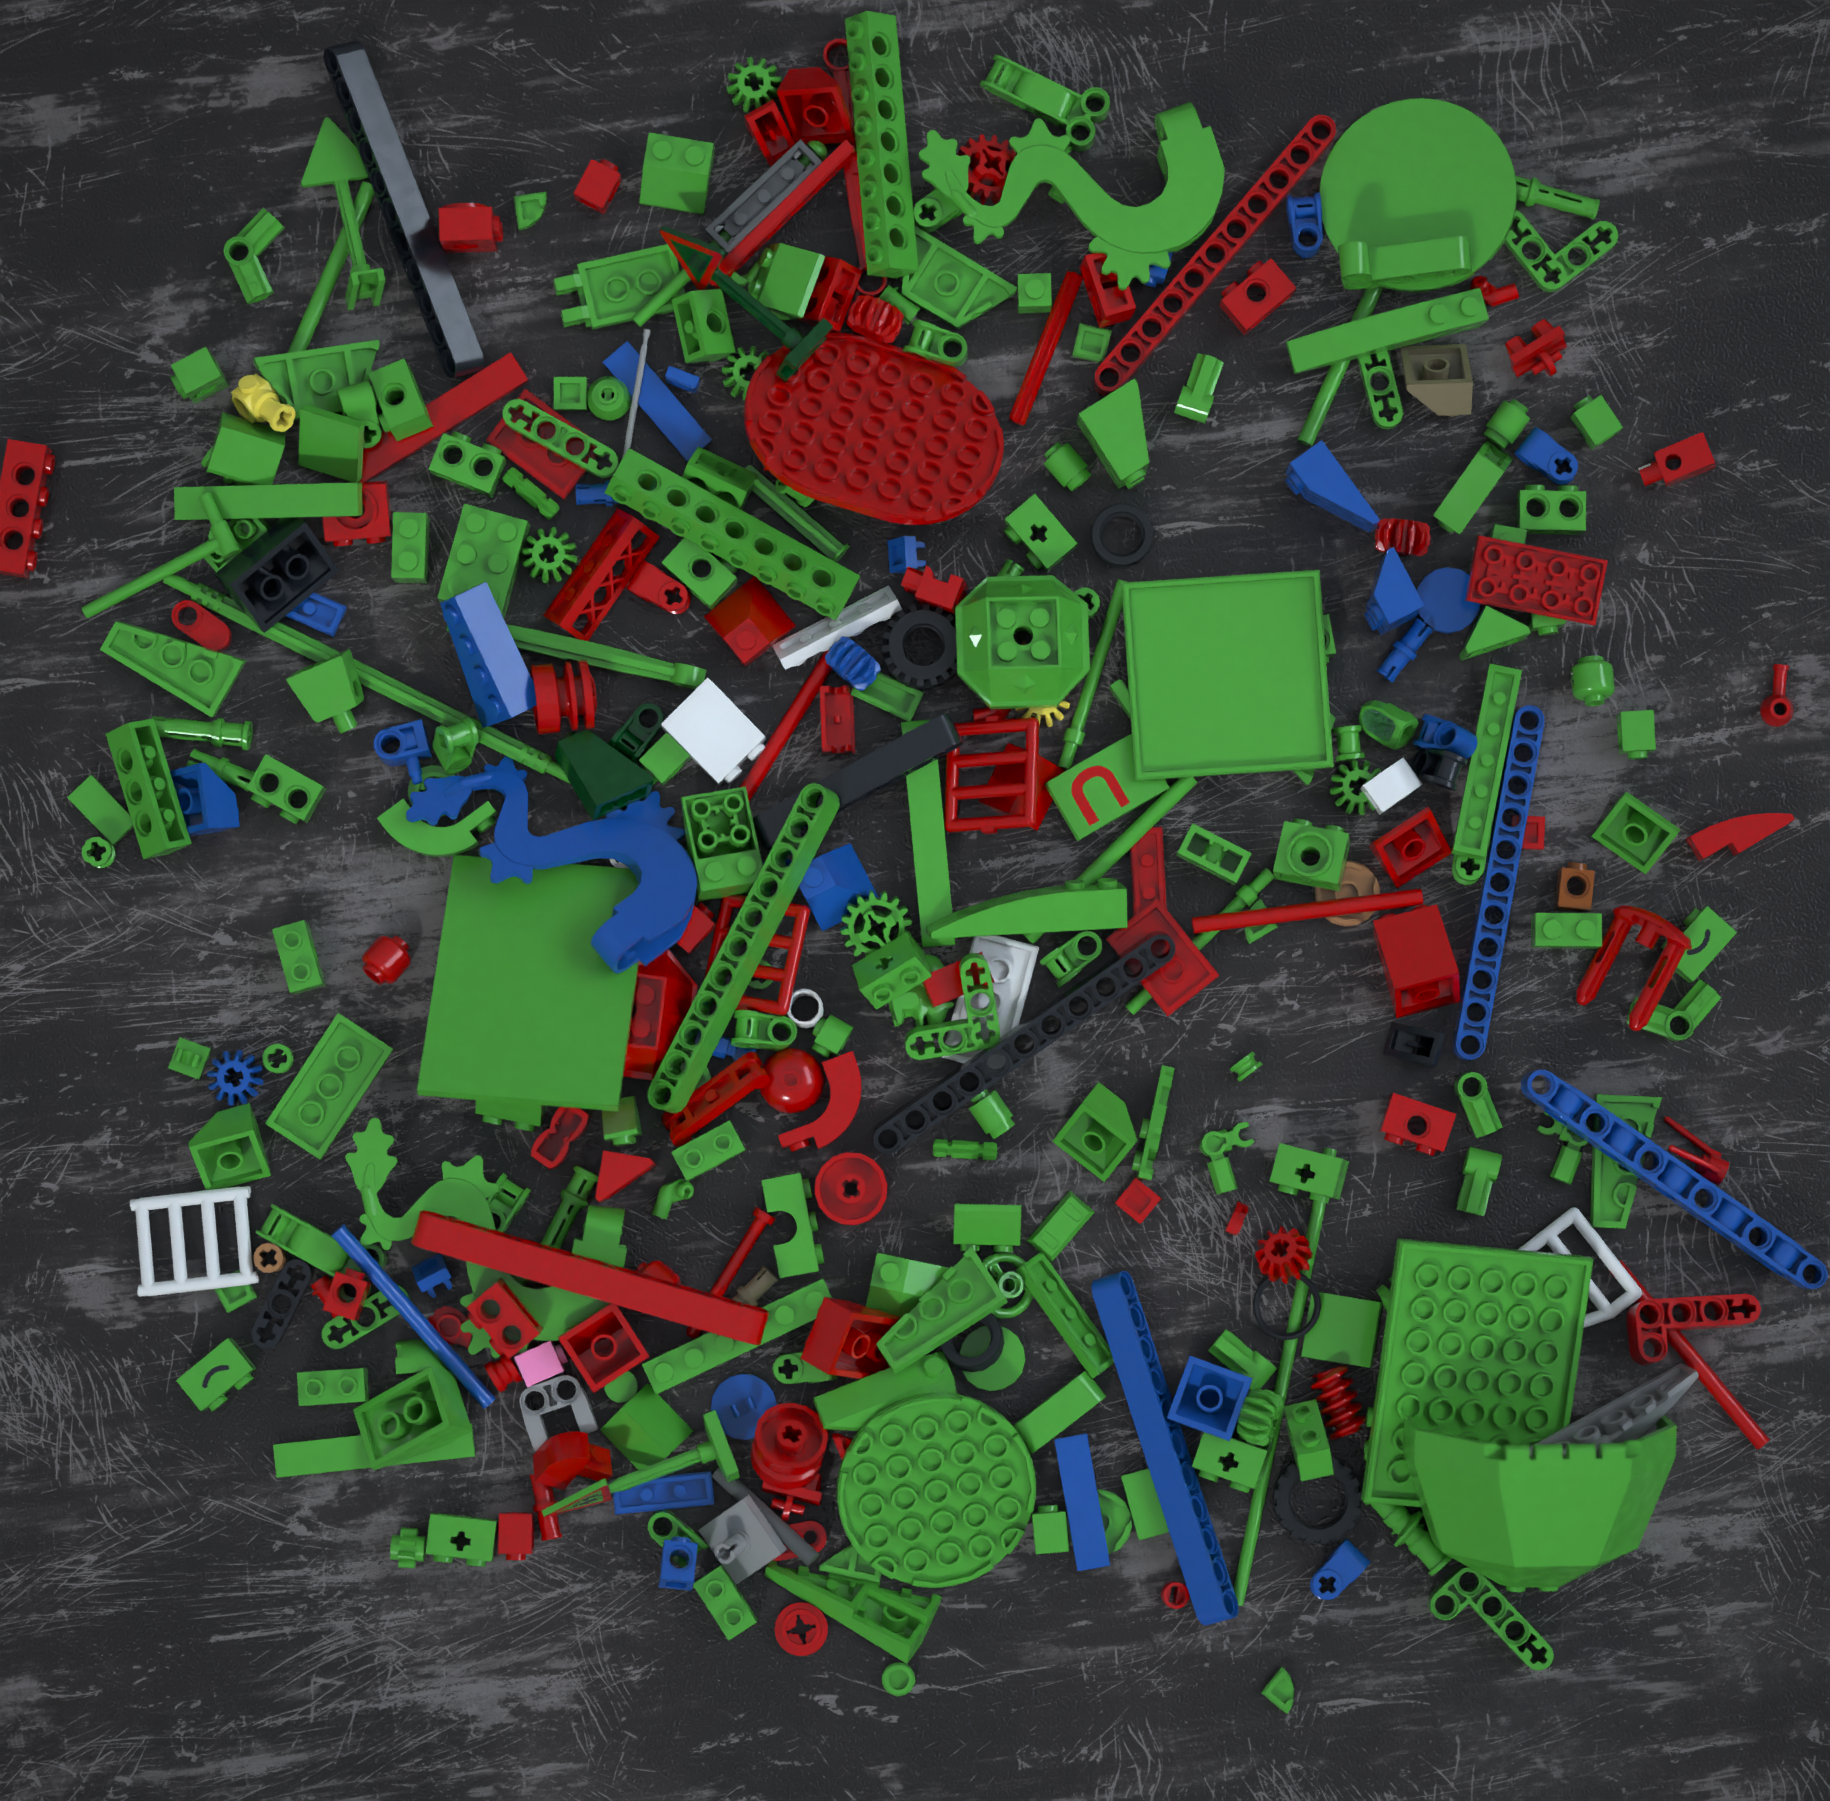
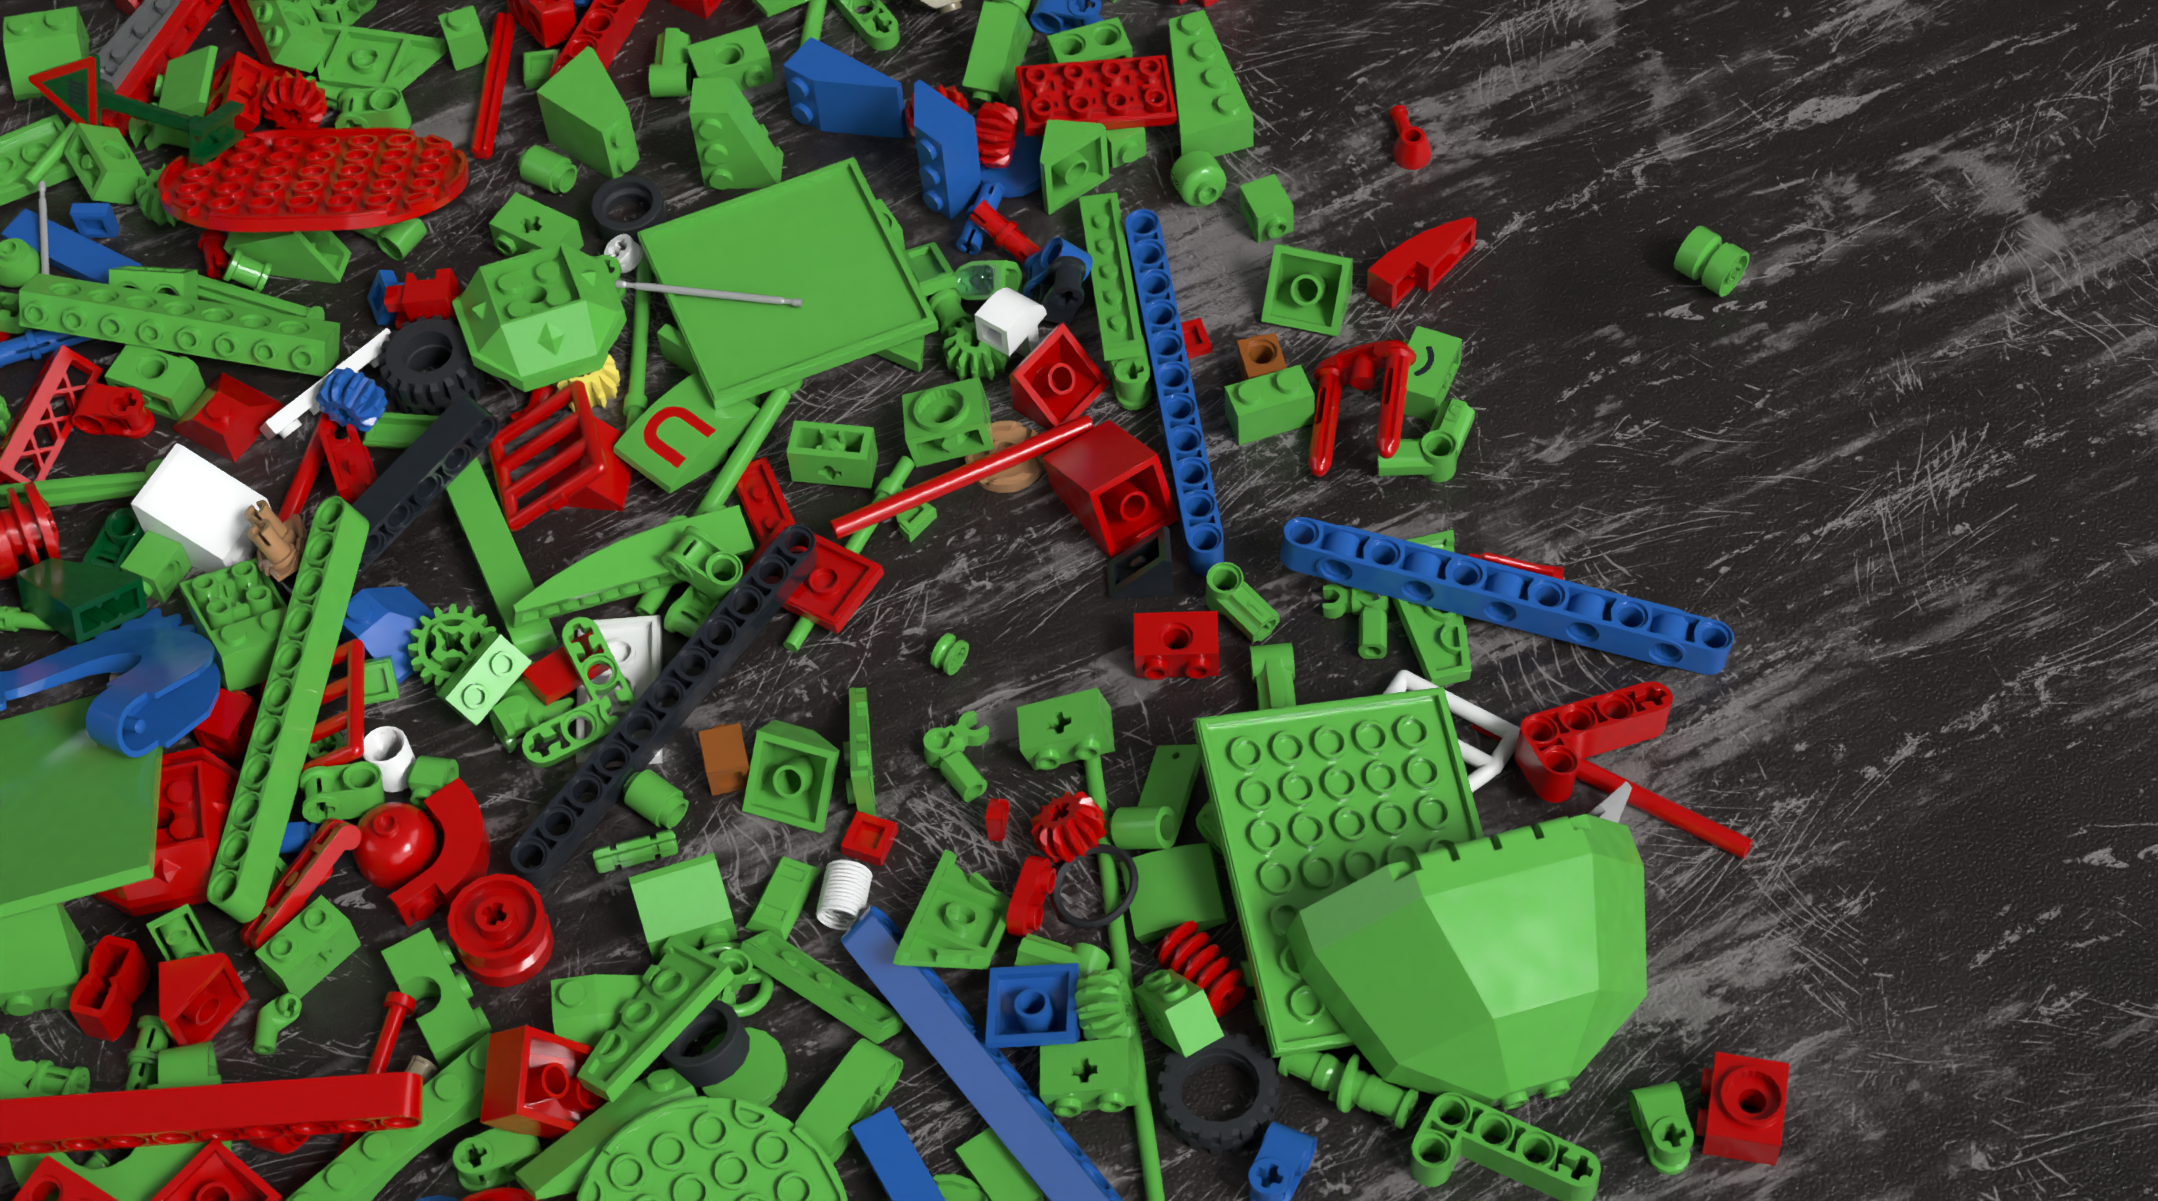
camera: 15 degrees left, 30 degrees down
none -> medium nougat connector [244,500,308,582]
none -> bright green tile [364,655,400,705]
none -> white bush [604,234,643,273]
none -> light grey piece [615,280,803,307]
none -> bright green piece [661,526,743,602]
none -> bright green brick [686,25,774,91]
none -> bright green wedge [689,78,784,190]
none -> dark orange brick [698,723,750,796]
none -> white piece [815,859,873,931]
none -> bright green wing [893,849,1011,970]
none -> bright green tile [902,242,958,296]
none -> red pin [969,200,1041,265]
none -> red gear [975,102,1019,169]
none -> red plate [1006,855,1057,938]
none -> bright green door [1108,744,1201,850]
none -> bright green wedge [1169,10,1254,157]
none -> bright green piece [1629,1081,1694,1175]
none -> red brick [1695,1052,1790,1166]

